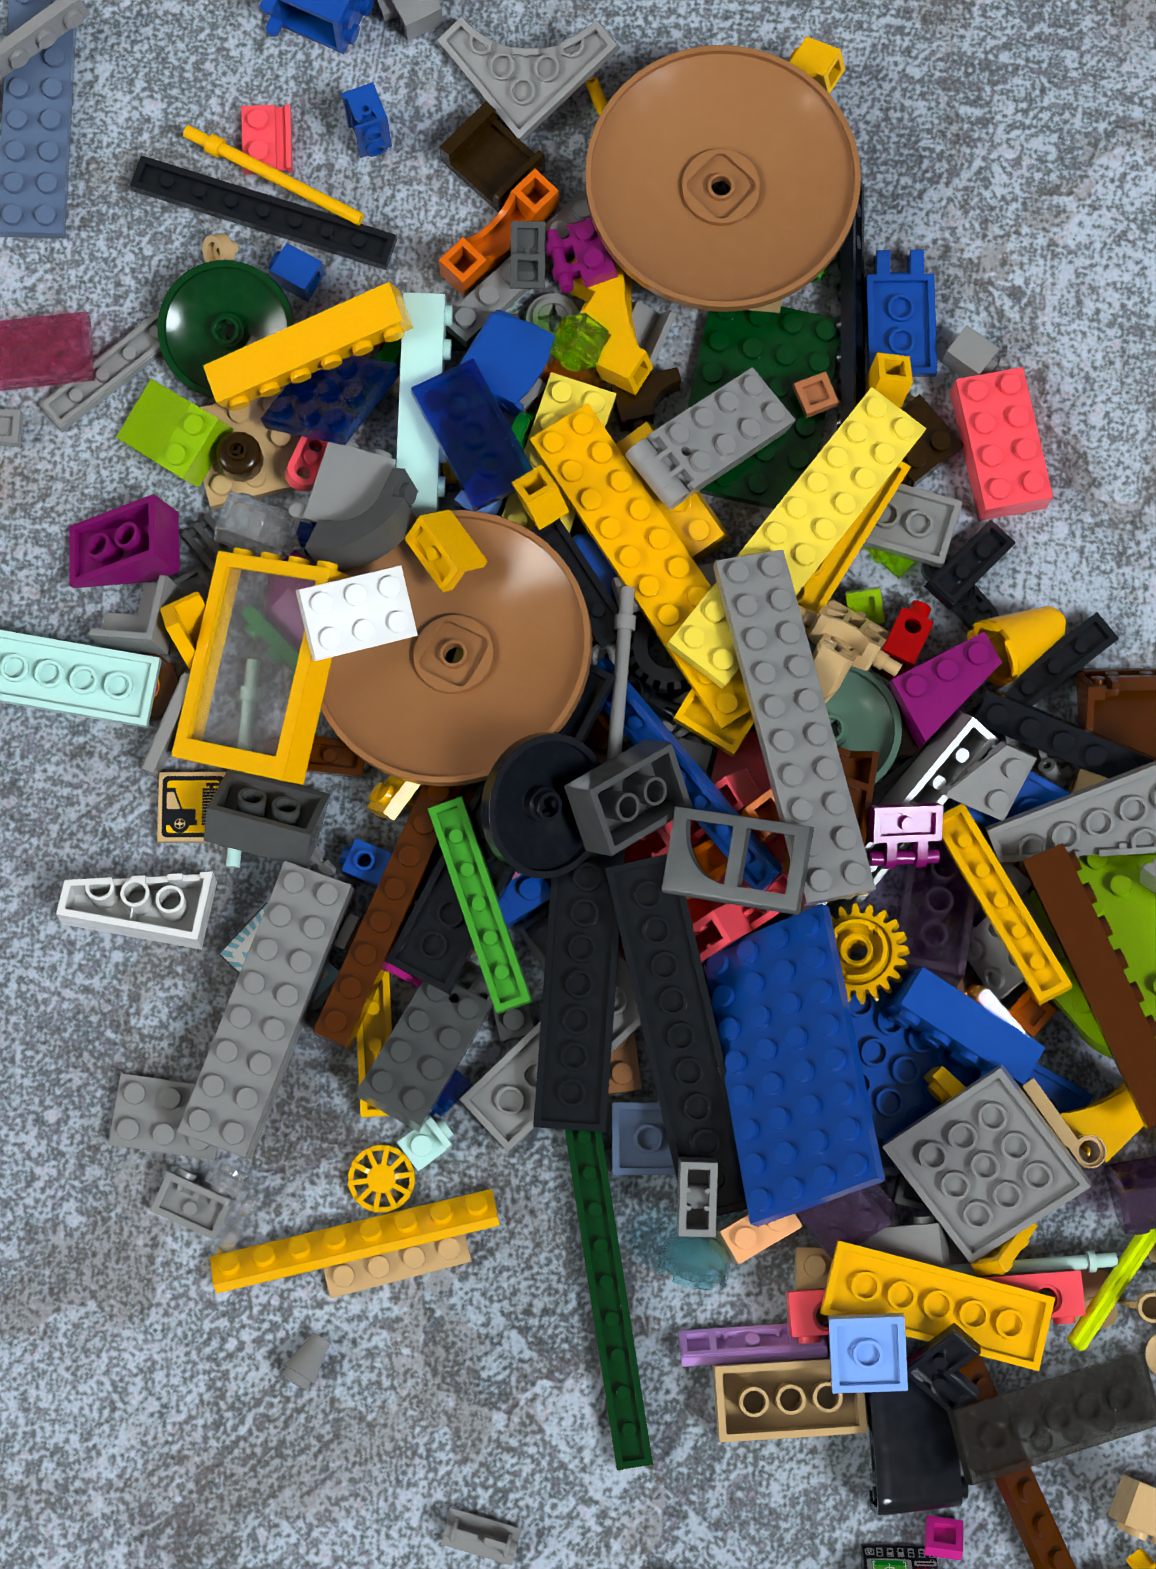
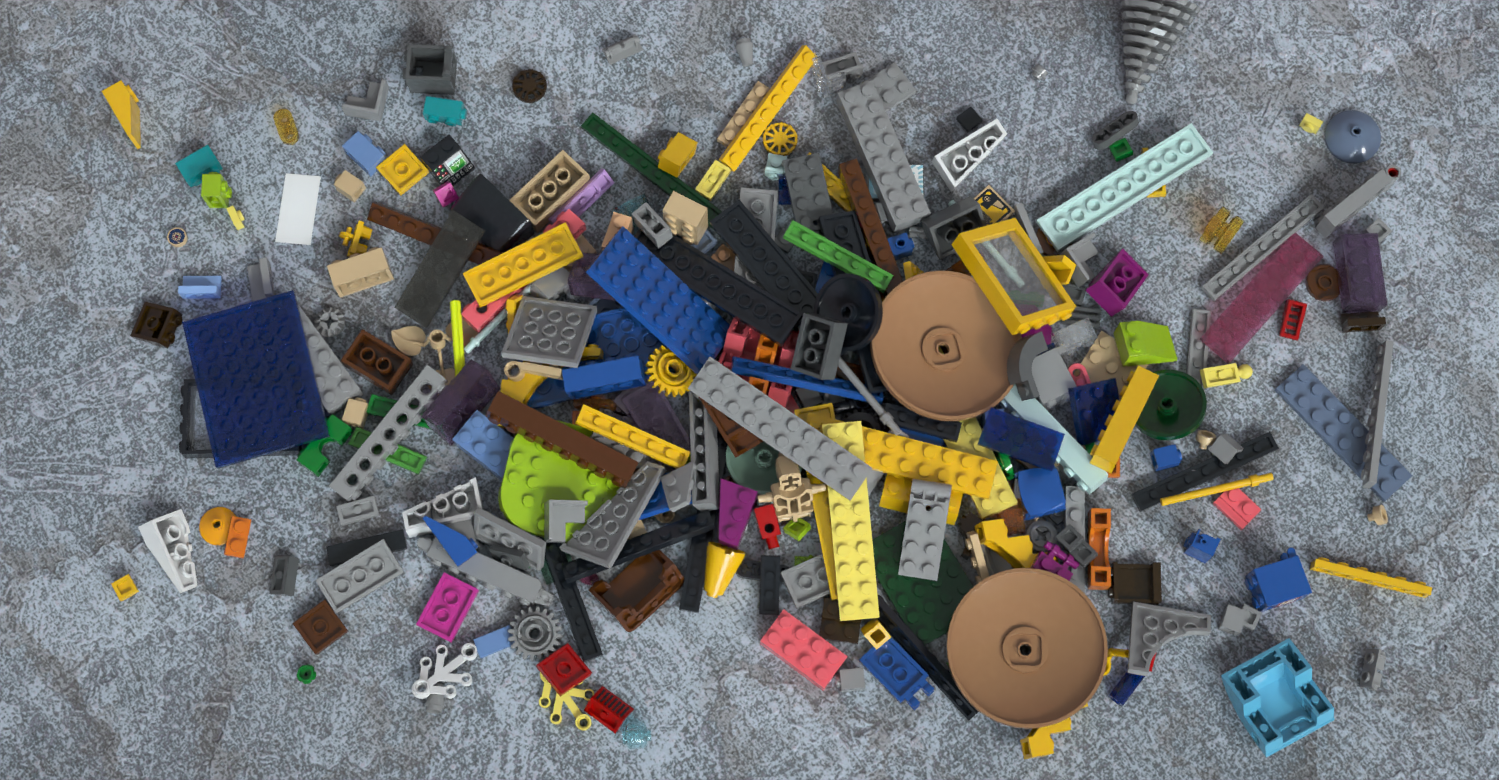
camera: 140 degrees right, 5 degrees down
dark brown head [216,432,264,482] -> none
white plate [295,565,418,661] -> none
yellow panel [404,510,488,592] -> none
yellow brick [511,464,569,530] -> none
clear neon green brick [550,313,608,371] -> none
dark grey window [662,806,814,915] -> none
nougat plate [793,371,839,418] -> none
light blue plate [828,1313,908,1394] -> none
plate [867,803,943,869] -> none
black tile [906,1323,981,1416] -> none
light grey arm [1038,758,1073,787] -> none
none -> yellow brick [658,132,698,178]
none -> tan brick [663,191,708,245]
none -> light yellow plate [695,160,731,201]
none -> black tile [956,107,983,133]
none -> tan plate [965,531,989,584]
none -> clear blue axle [1108,672,1145,707]
none -> light yellow plate [1200,363,1253,389]
none -> light grey panel [1208,434,1244,464]

